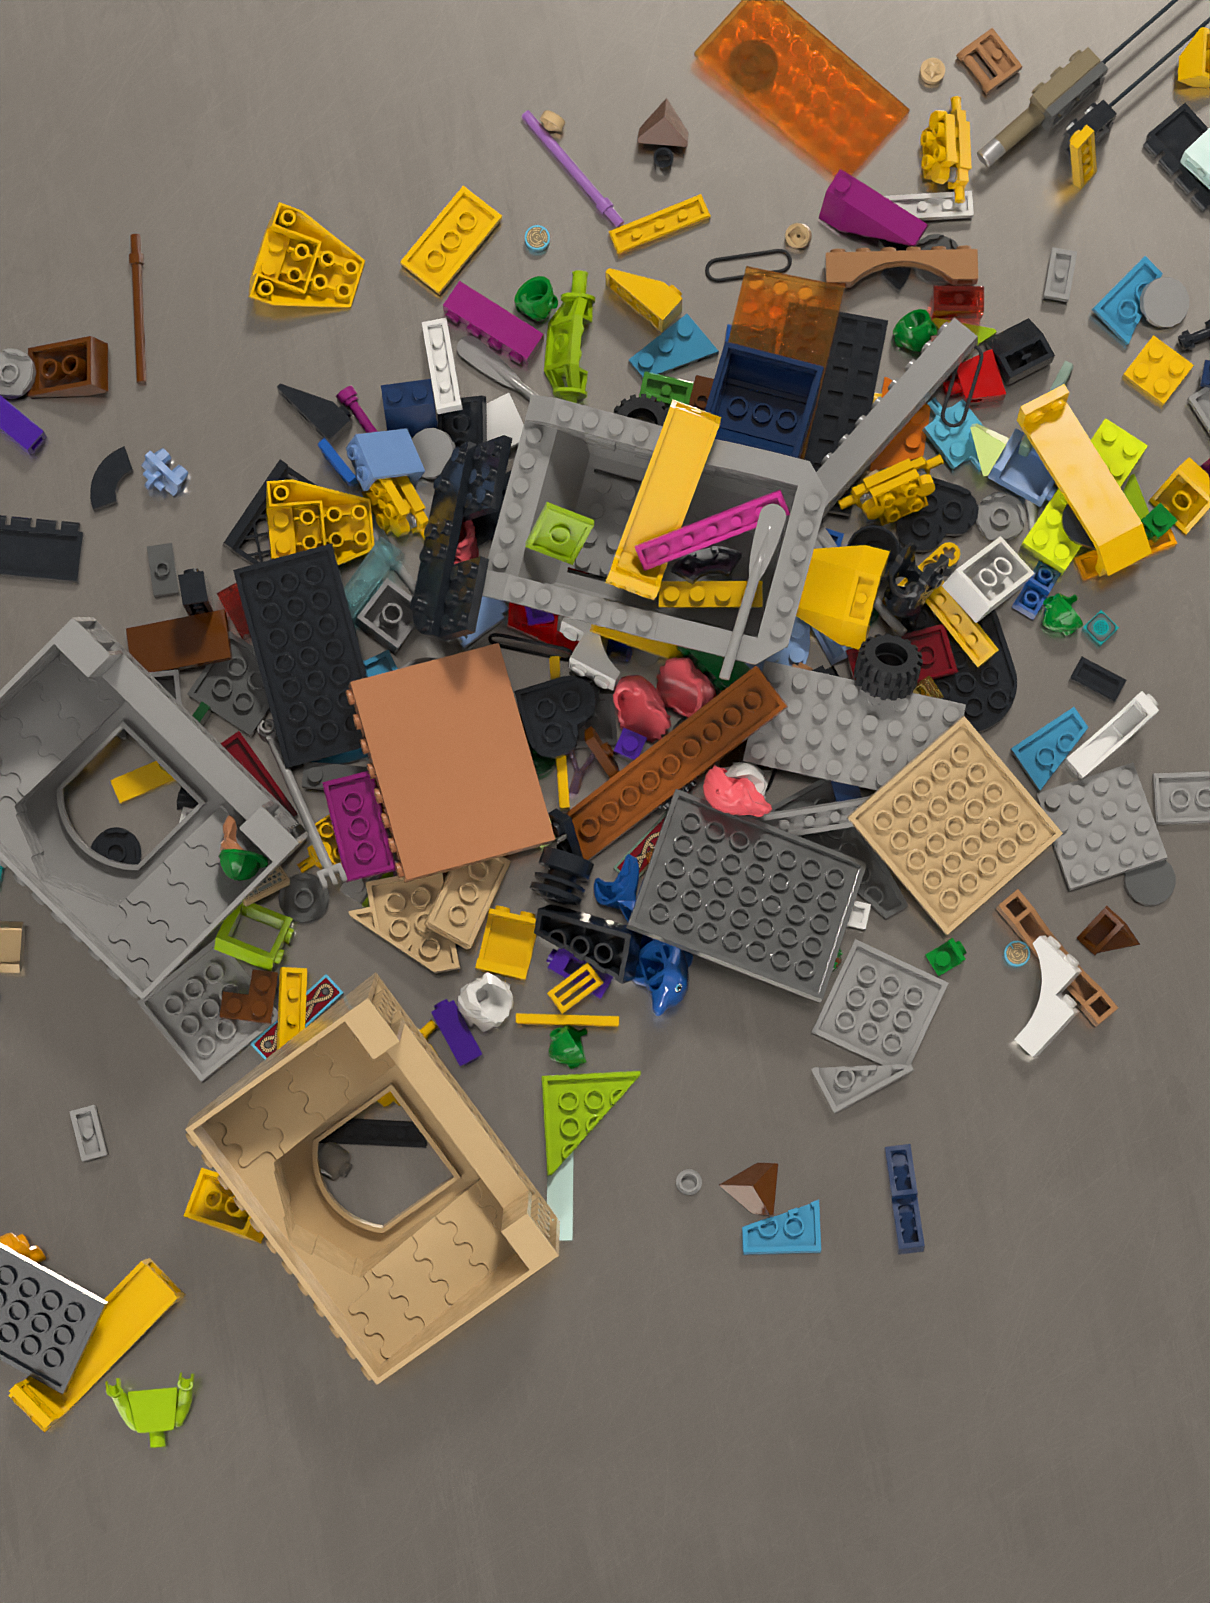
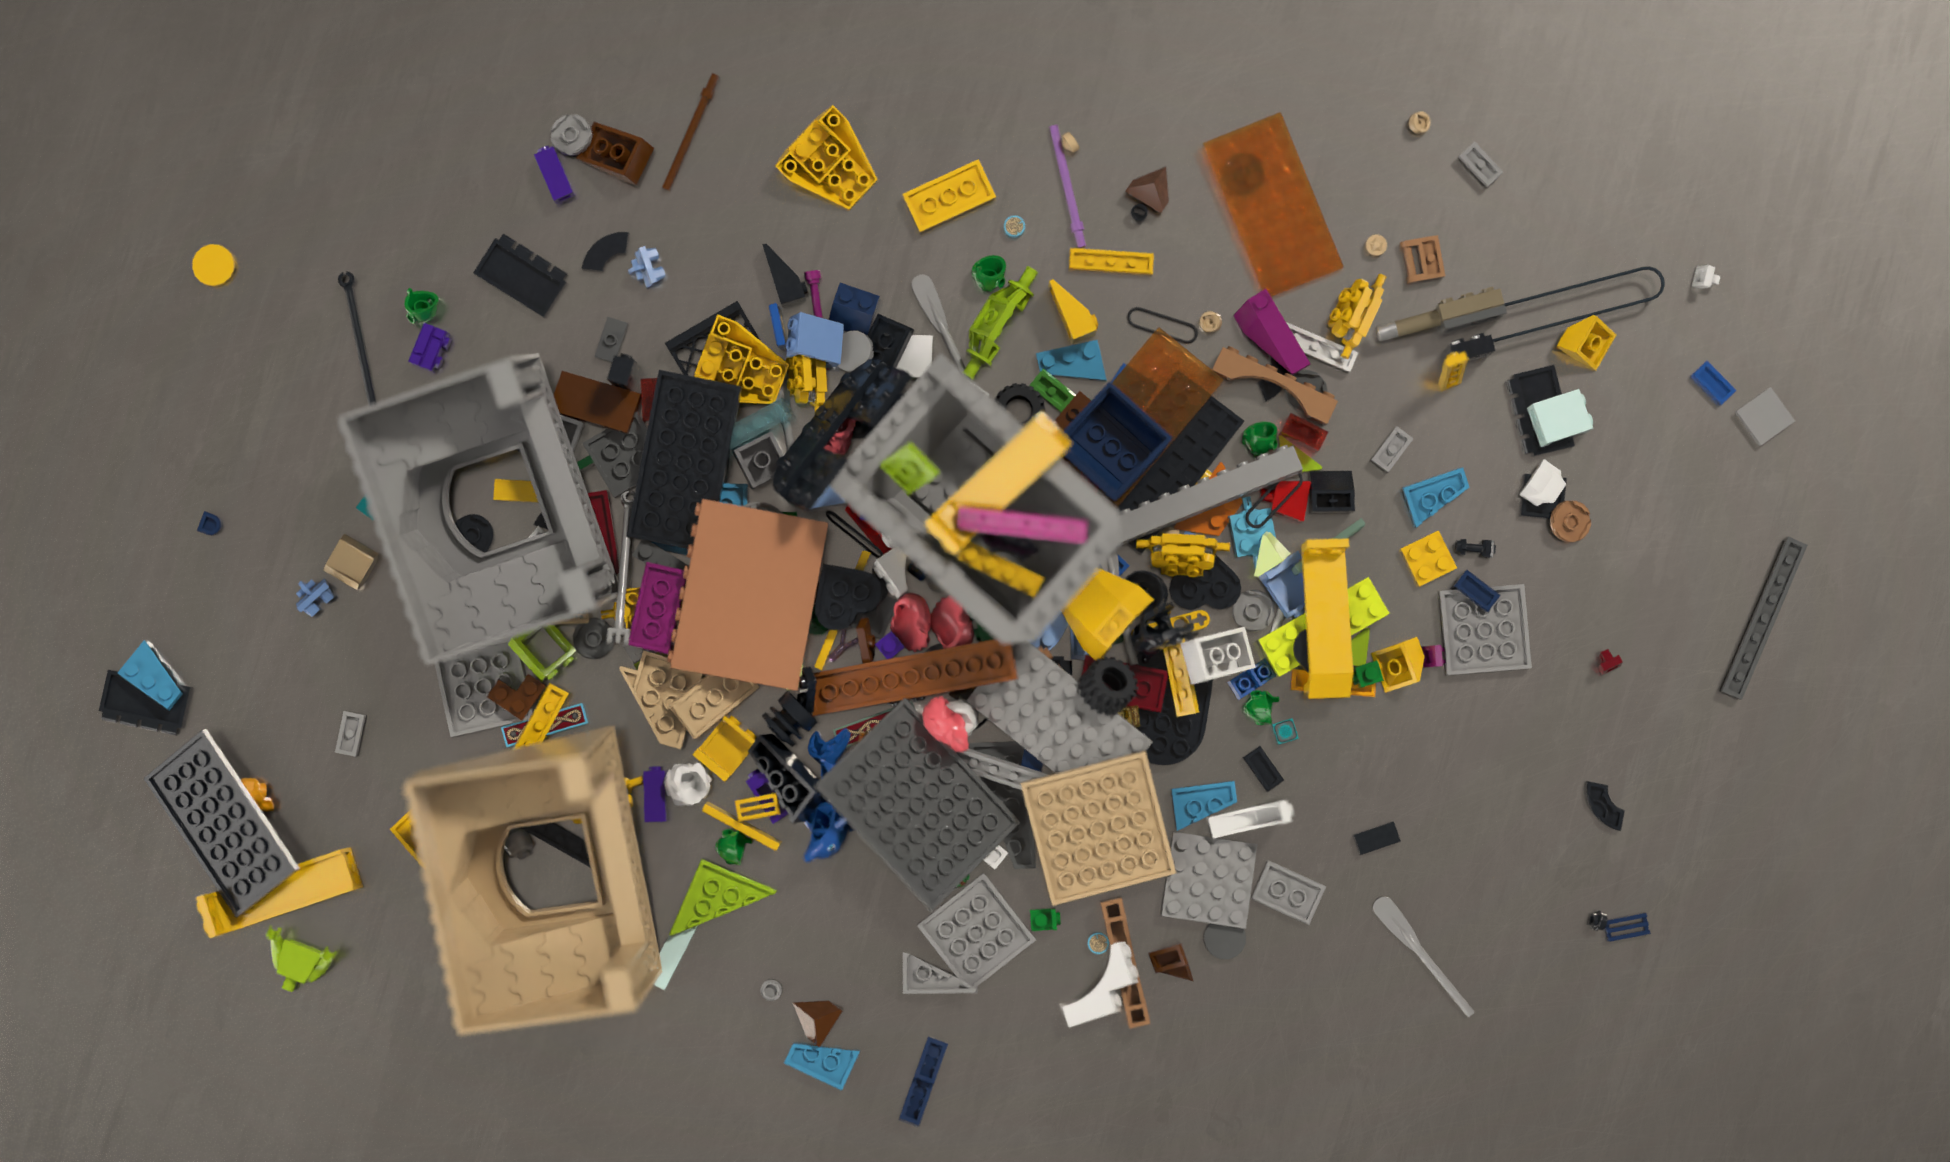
camera: 25 degrees right, 5 degrees up
green piece [218,815,269,881] -> none
white plate [422,318,463,414] -> none
magenta brick [443,280,544,365] -> none
light grey piece [719,504,786,680] -> none
light grey tile [1140,277,1189,327] -> none

